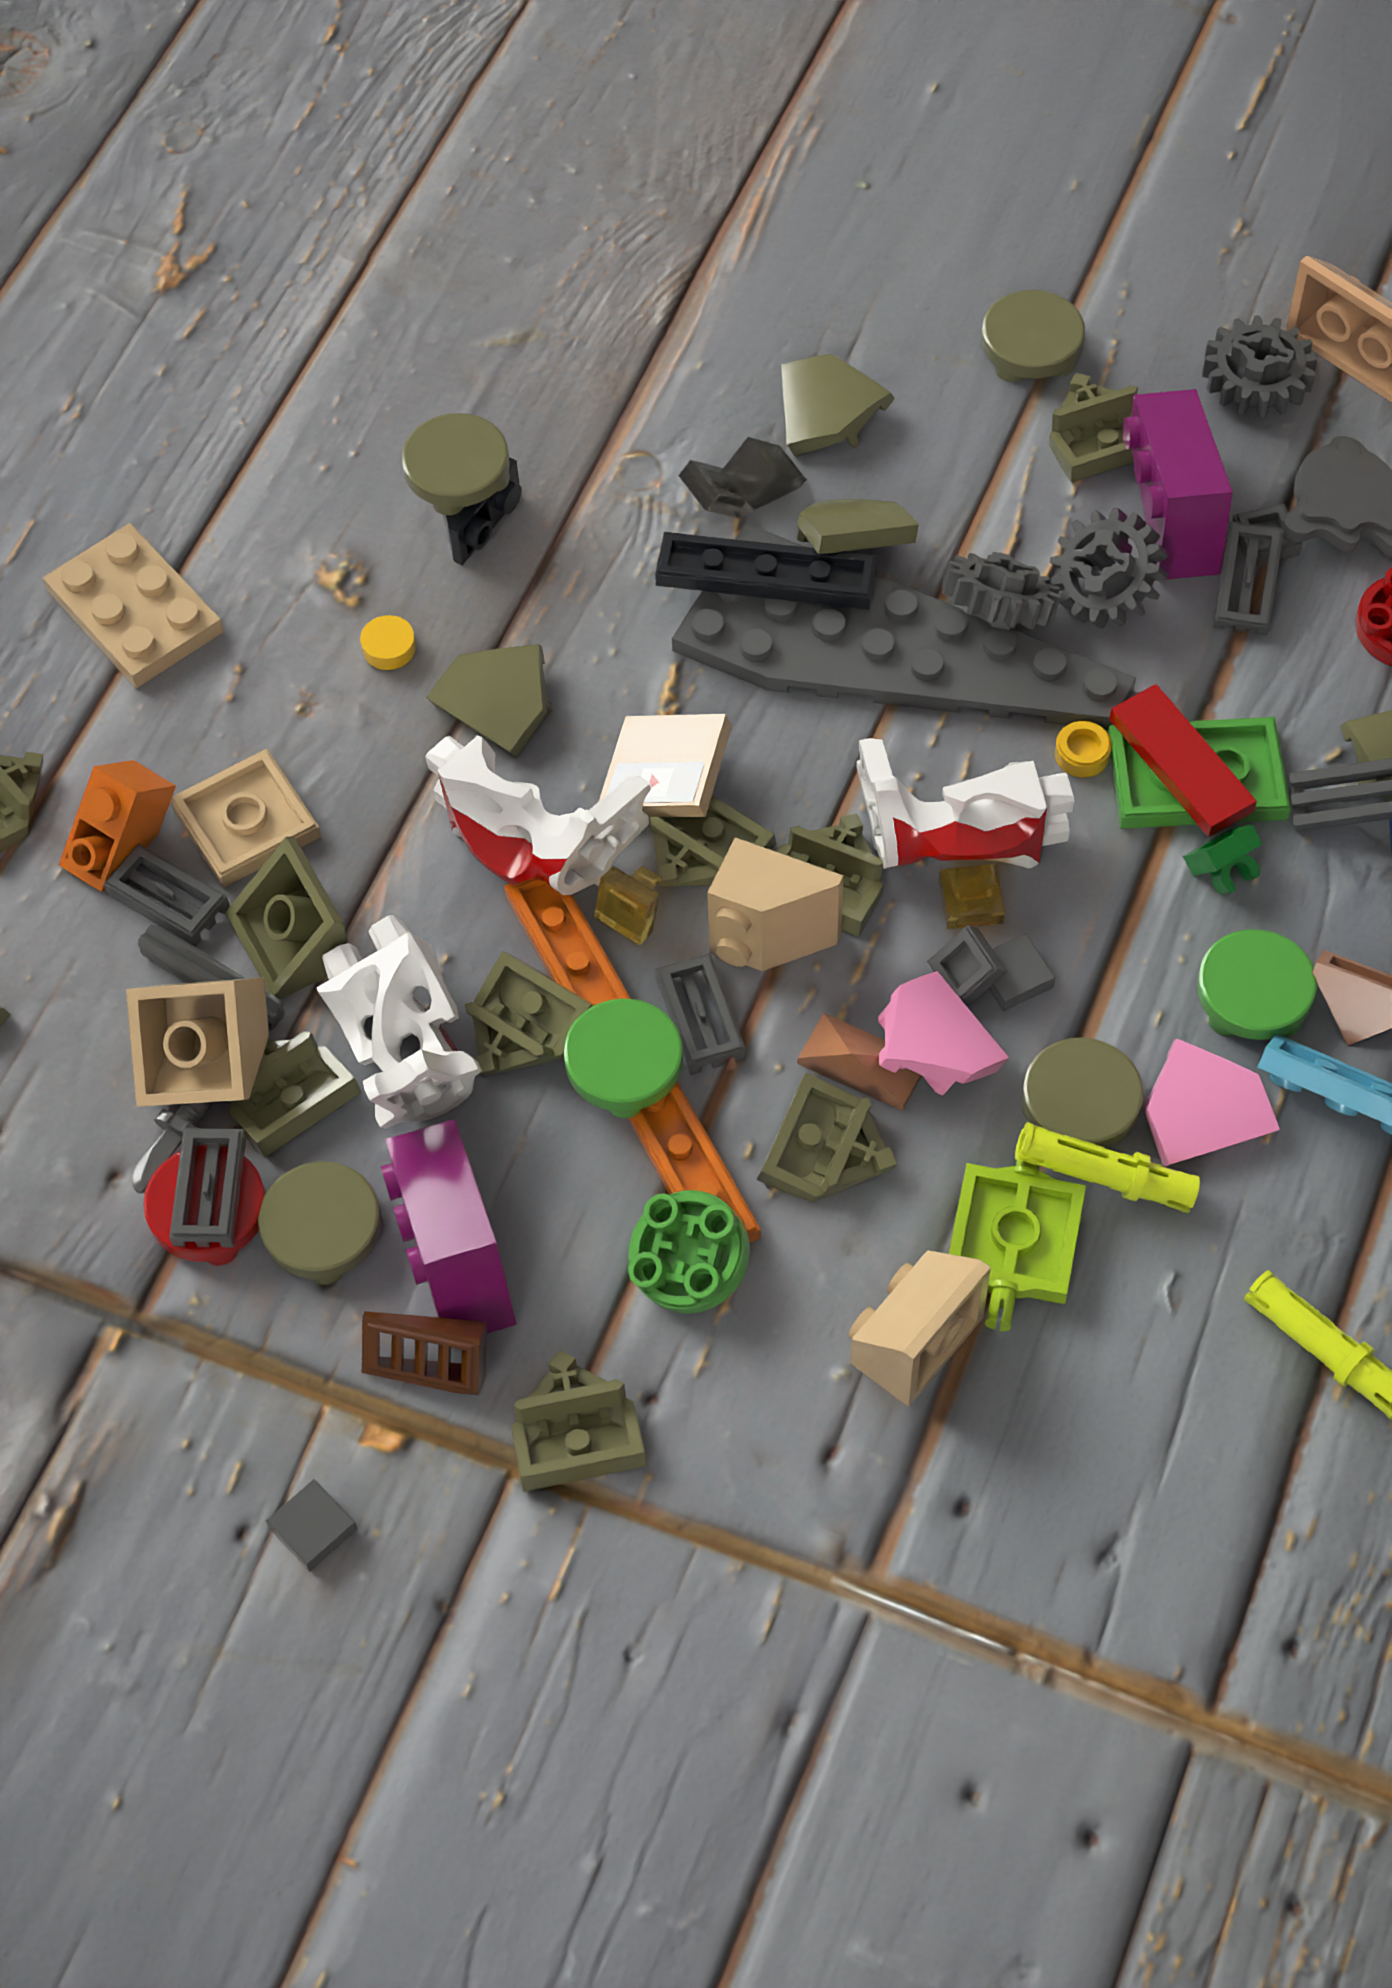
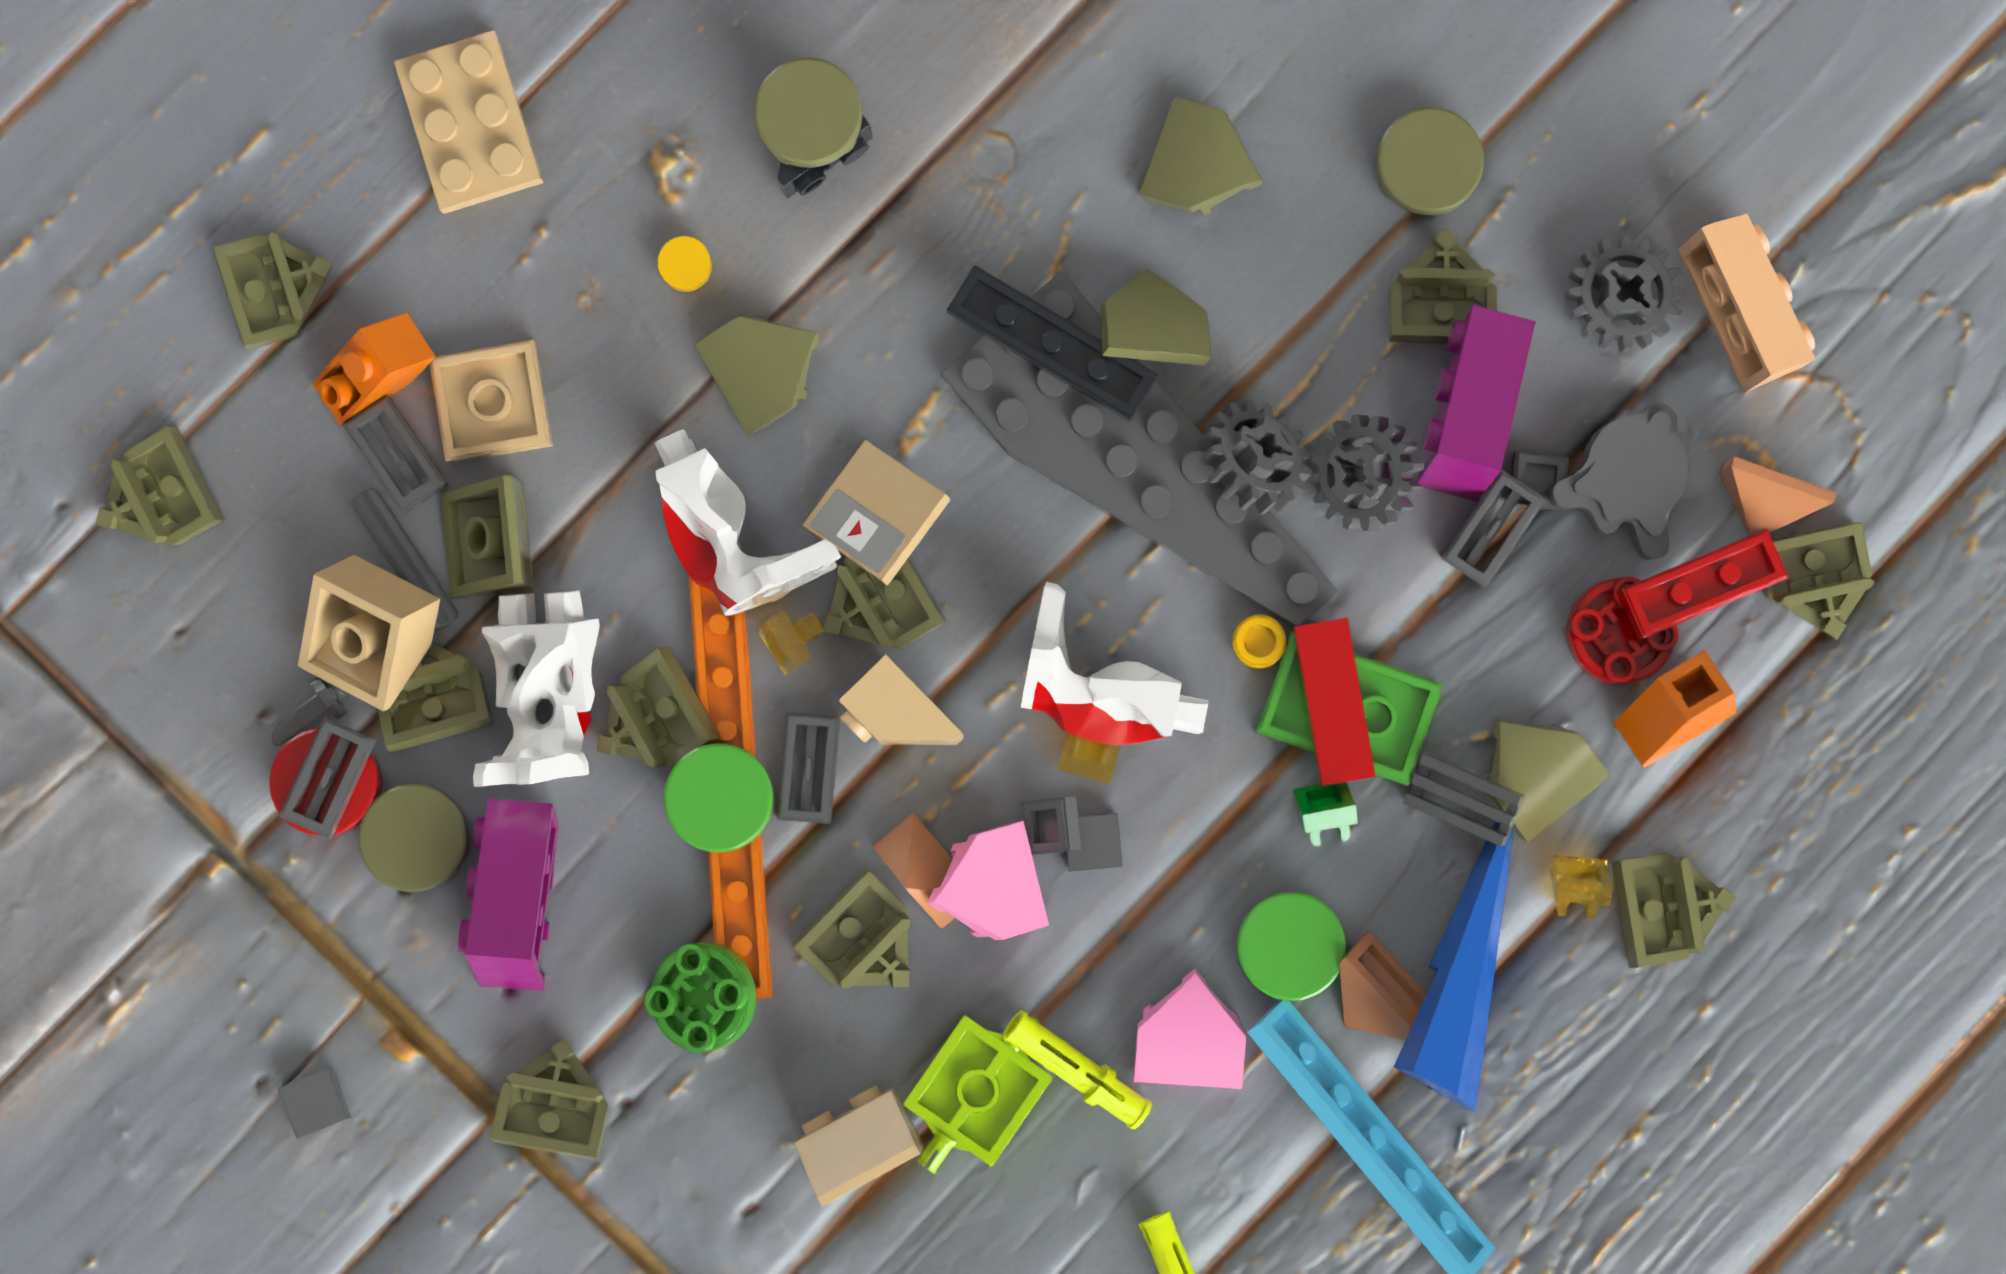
camera: 20 degrees right, 25 degrees up
reddish brown slope [361,1311,487,1395] -> none
clear smoke slope [678,437,807,519] -> none
olive slope [776,814,884,937] -> none
olive tile [1022,1038,1143,1148] -> none

